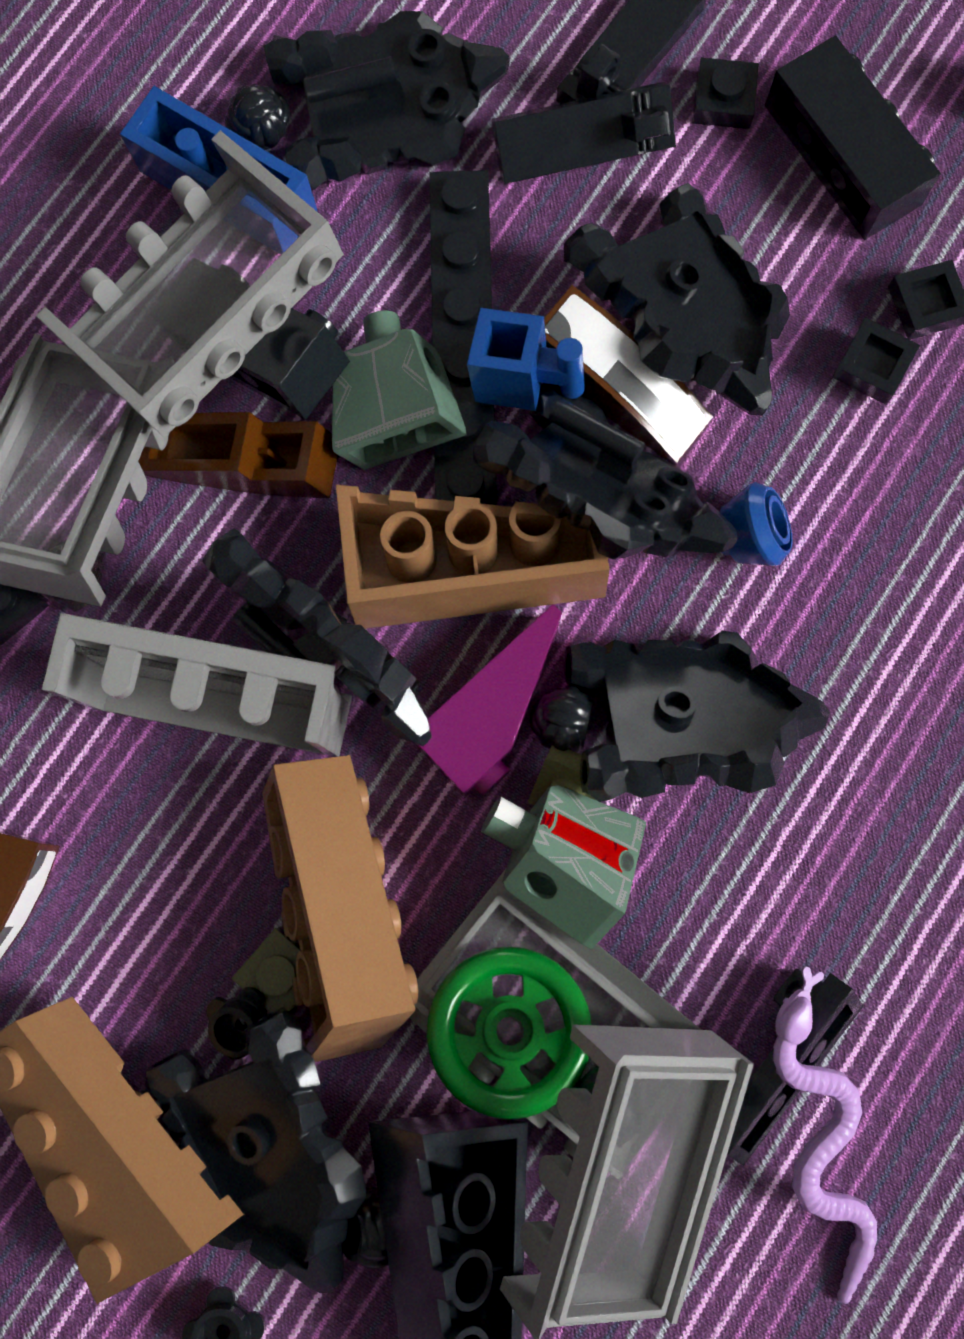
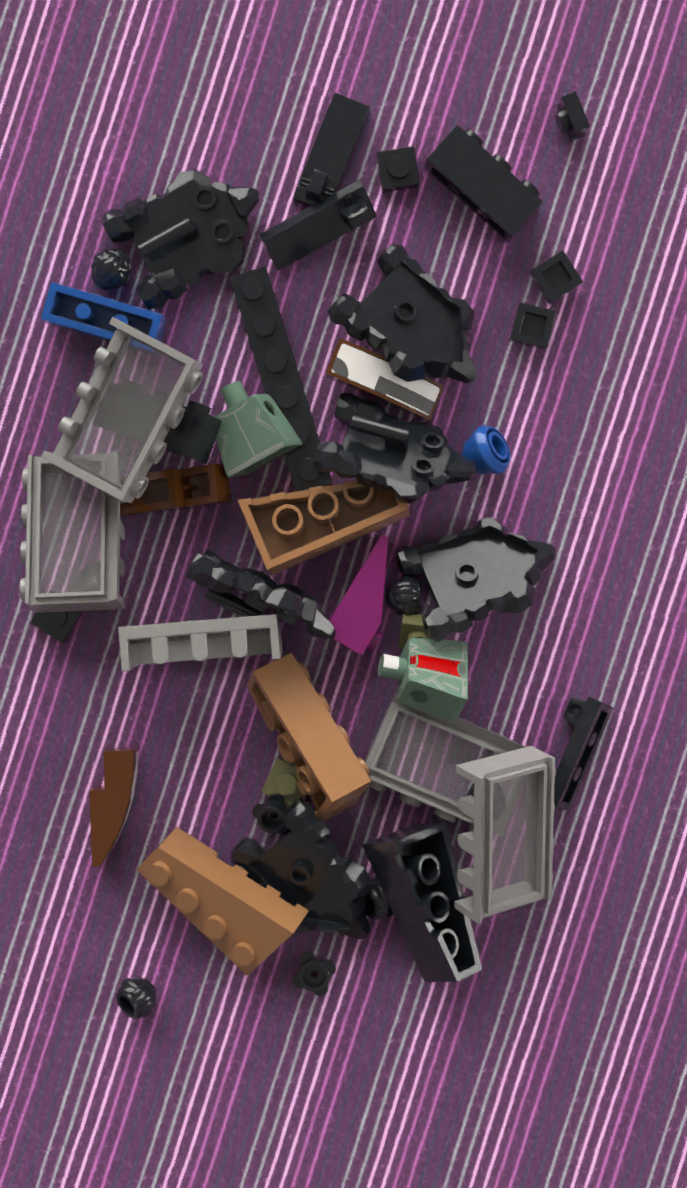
camera: 20 degrees left, 10 degrees up
green plate [427,947,592,1119] -> none
blue brick [467,308,585,411] -> none
lavender animal [773,966,877,1304] -> none

